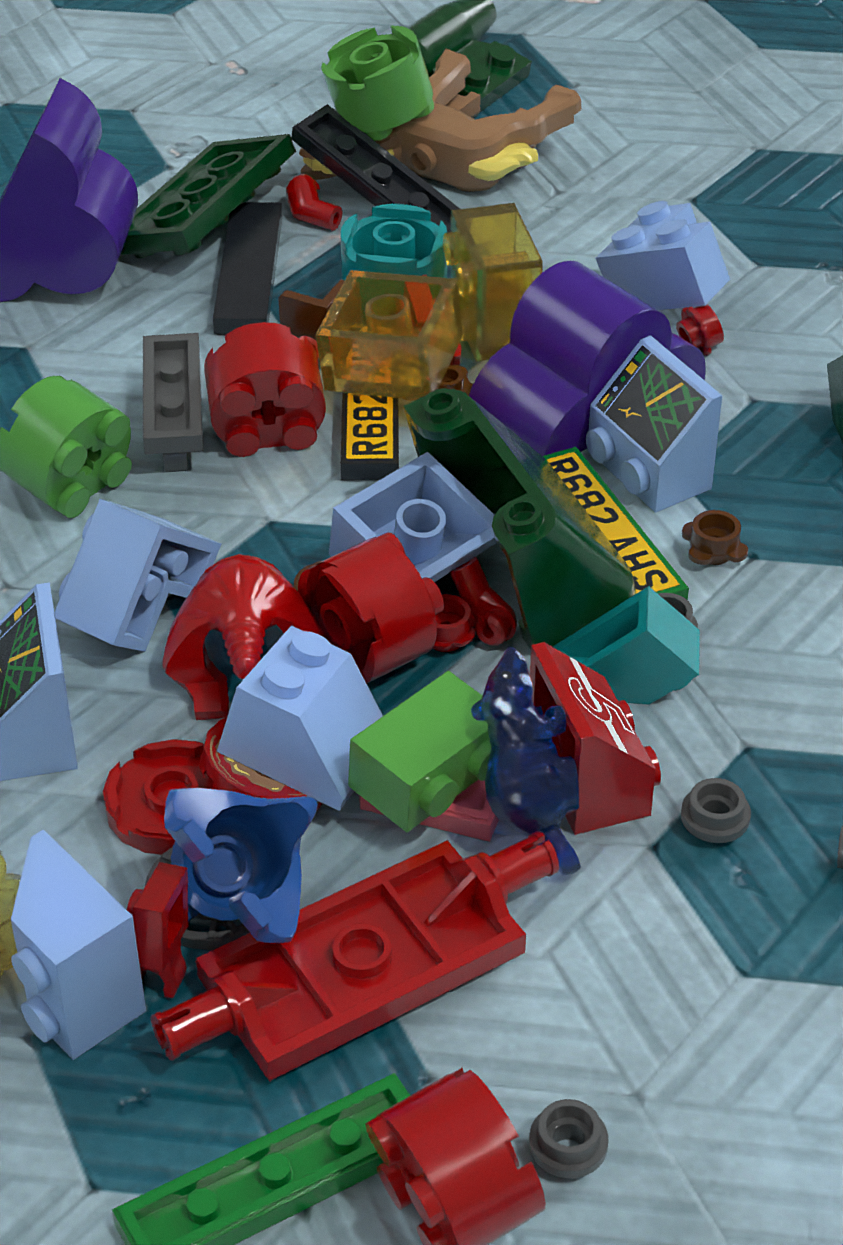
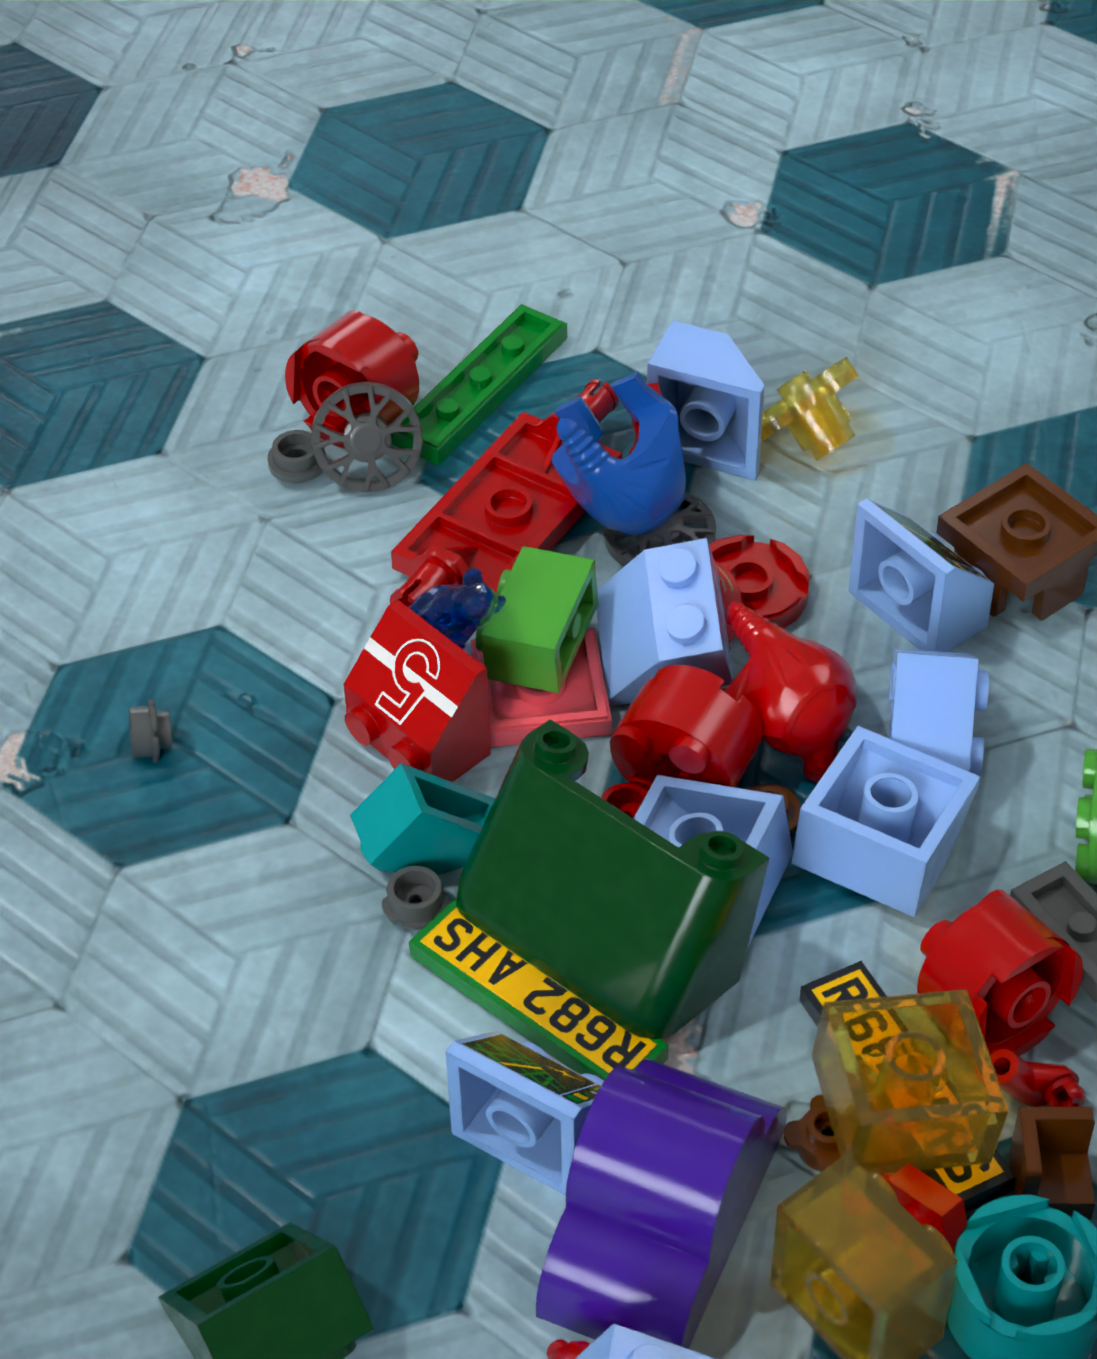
camera: 155 degrees right, 5 degrees up
dark grey plate [681,778,751,843] -> none
reddish brown plate [682,510,748,565] -> none
none -> dark grey wheel [311,382,422,492]
none -> light blue slope [791,726,981,918]

